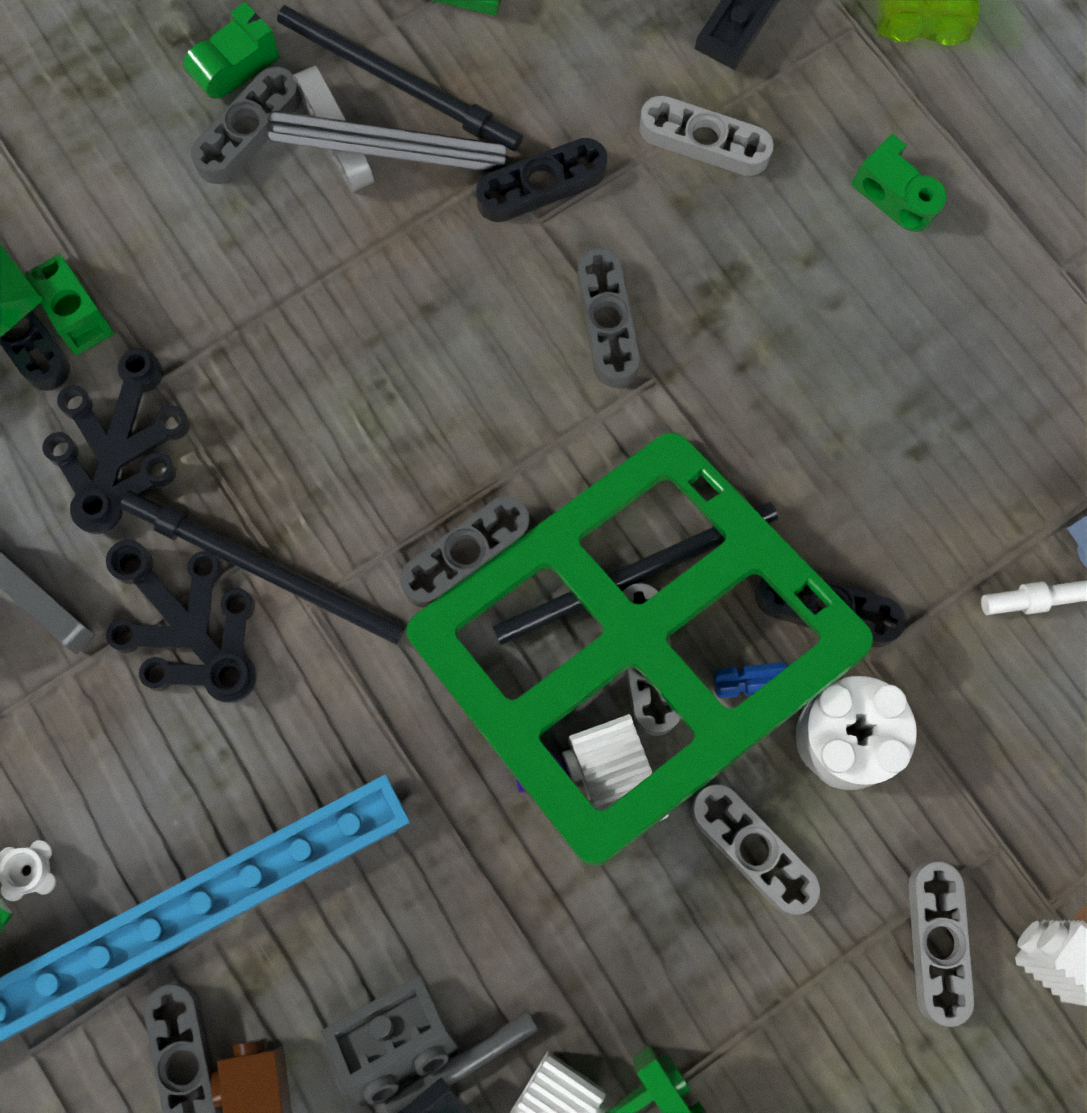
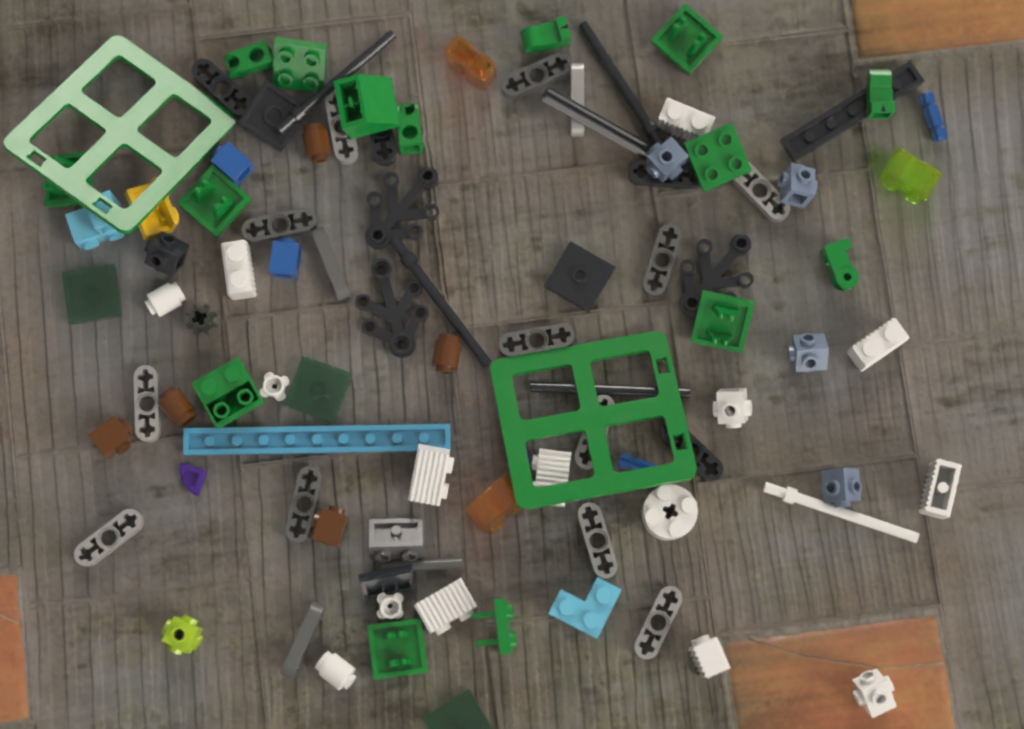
camera: 30 degrees right, 5 degrees up
none -> clear green plate [284,356,353,424]
none -> white brick [408,444,454,506]
none -> reddish brown brick [431,334,461,374]
none -> clear orange brick [444,36,496,90]
none -> clear orange brick [464,474,522,534]
none -> black plate [544,241,616,313]
none -> medium azure brick [548,577,622,639]
none -> sand blue brick [645,136,689,183]
none -> white brick [657,97,716,141]
none -> black plant [678,234,754,317]
none -> green plate [682,122,752,192]
none -> green plate [690,290,754,353]
none -> white brick [713,388,752,428]
none -> sand blue brick [778,163,818,208]
none -> sand blue brick [787,333,829,373]
none -> white brick [847,318,909,372]

